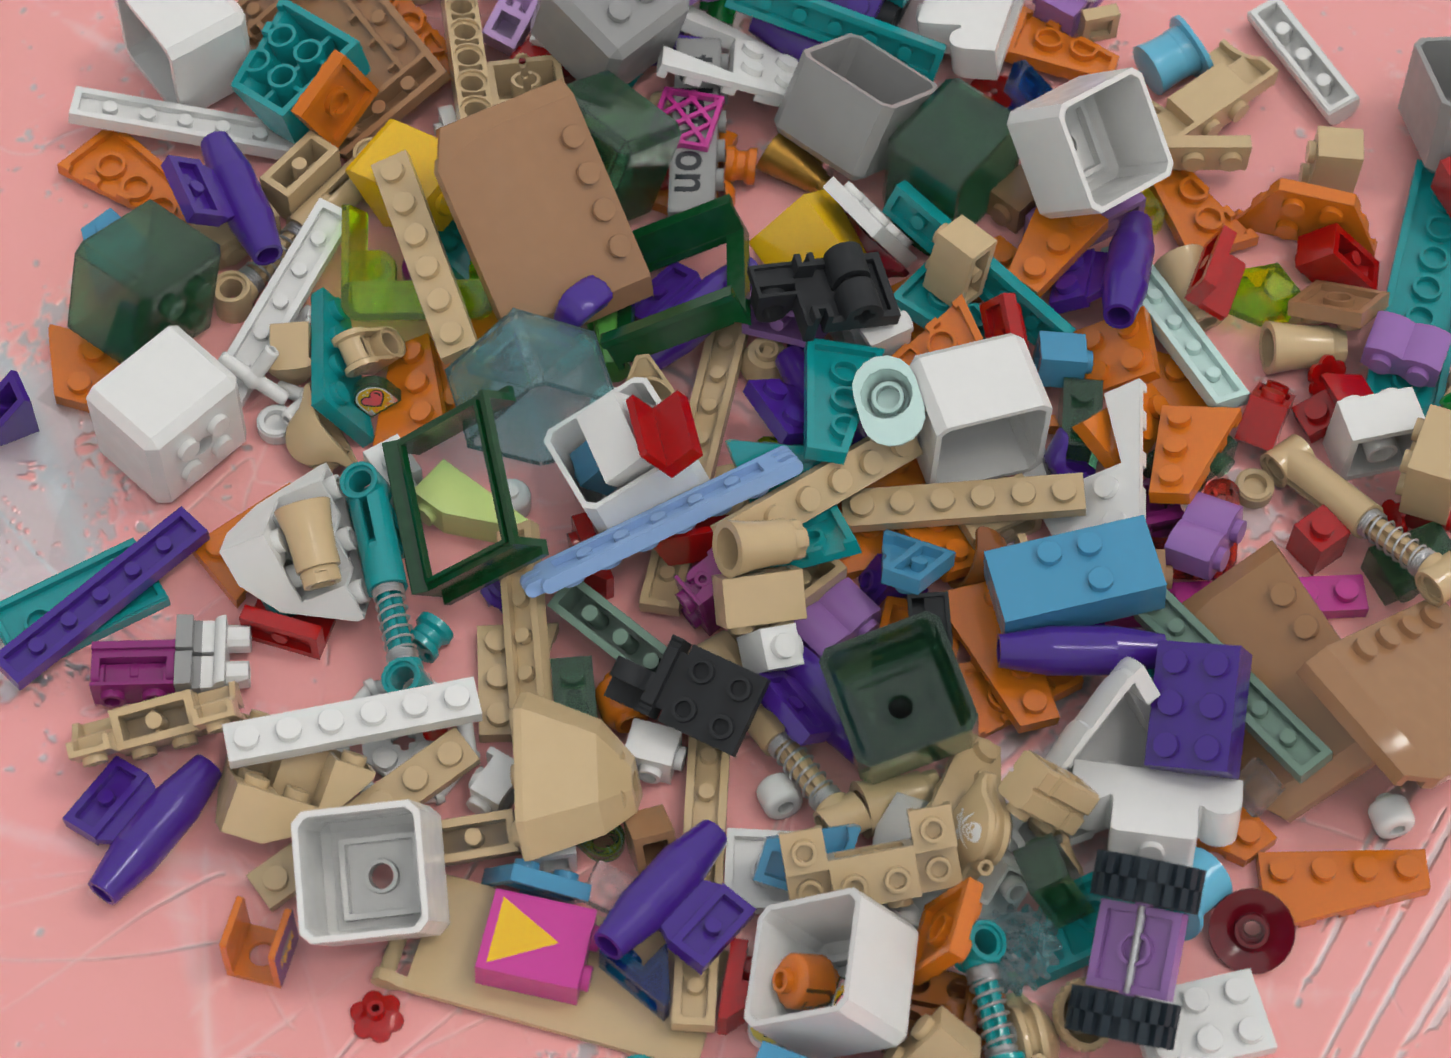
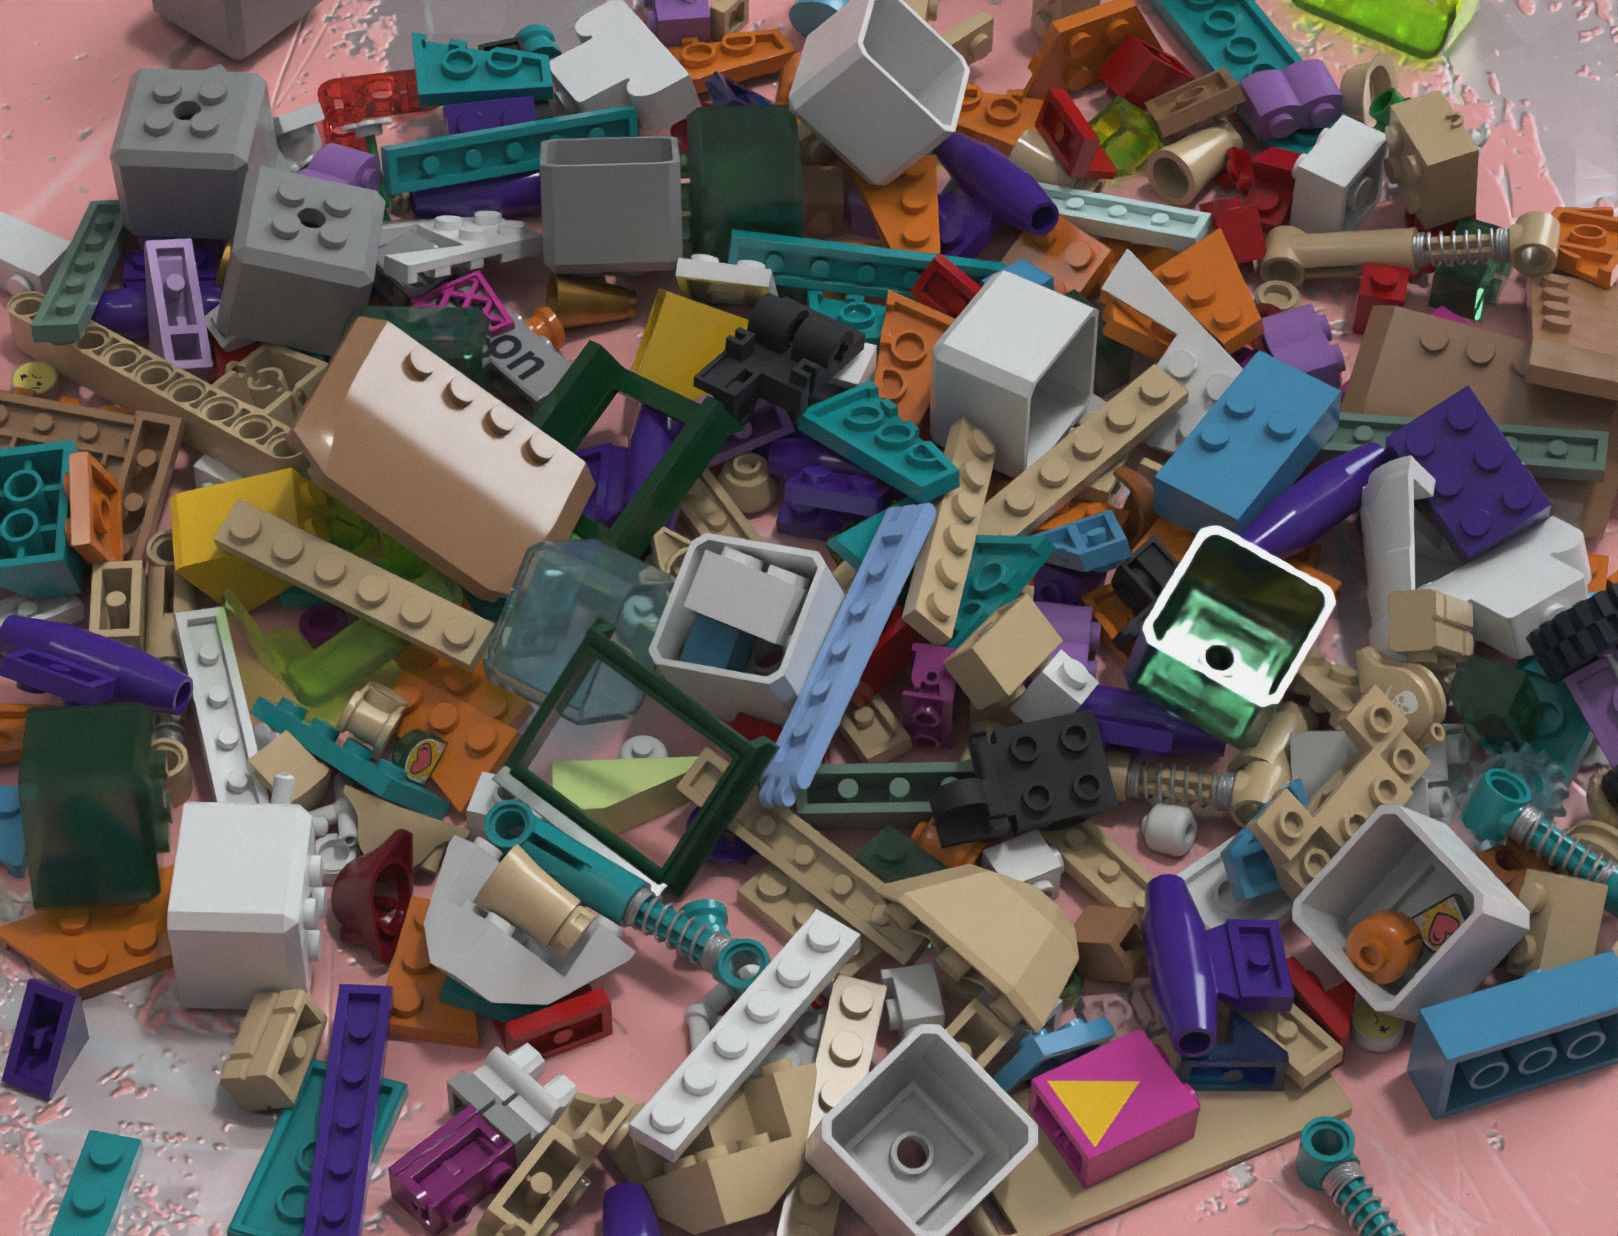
camera: 40 degrees left, 10 degrees down
dark purple hair [553,275,613,339] -> none
red panel [626,390,703,478] -> none
tan plant [712,518,809,578] -> none
light aqua piece [852,355,926,447] -> none
orange plate [913,877,984,986] -> none
tan brick [923,215,997,307] -> none
dark purple hair [1044,427,1096,478] -> none
none -> tan brick [220,989,328,1111]
none -> dark red hat [331,829,413,965]

